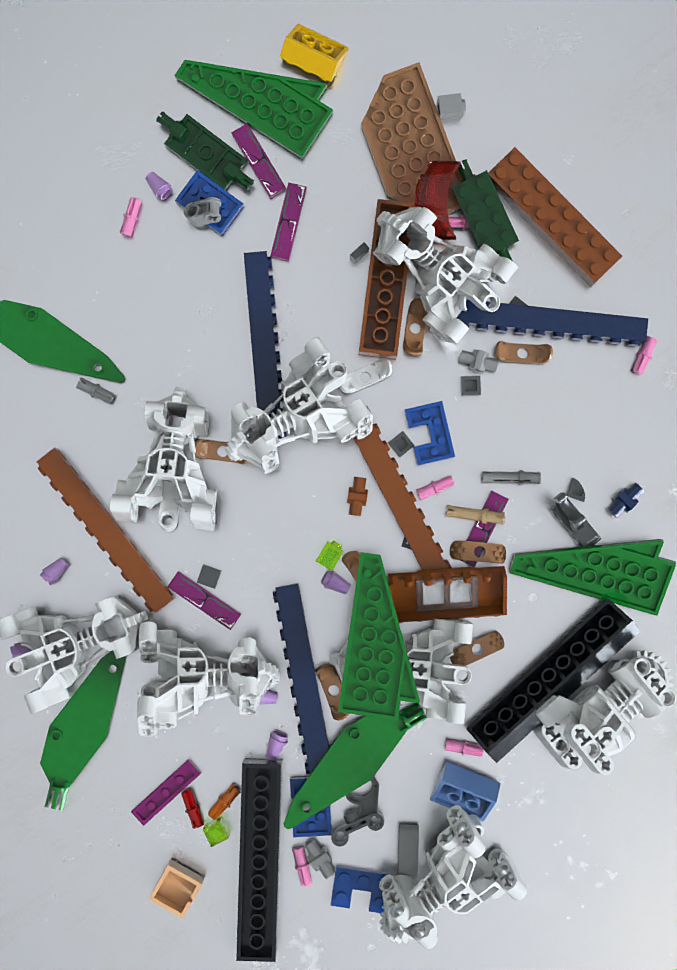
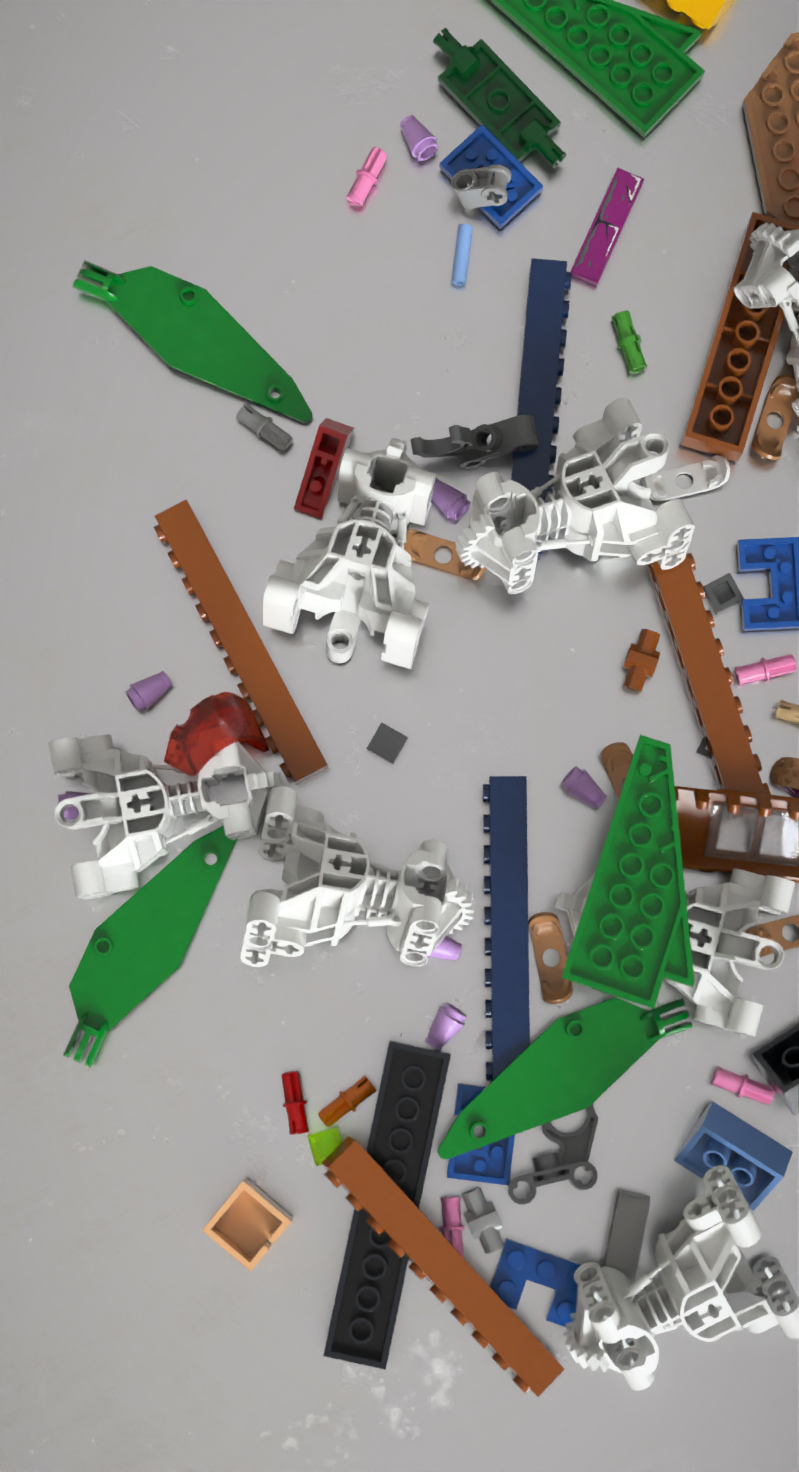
camera: 15 degrees right, 5 degrees down
magenta tile [131,759,201,826] -> none
magenta tile [167,571,241,630] -> none
magenta tile [231,123,286,199] -> none
clear neon green brick [316,540,344,571] -> none
dark grey tile [350,242,369,264] -> none
none -> clear red windscreen [164,692,269,777]
none -> red slope [294,418,354,519]
none -> dark orange brick [321,1136,565,1397]
none -> dark grey piece [410,415,539,468]
none -> lavender cone [432,478,471,521]
none -> light blue piece [451,224,473,286]
none -> bright green pin [611,311,647,374]

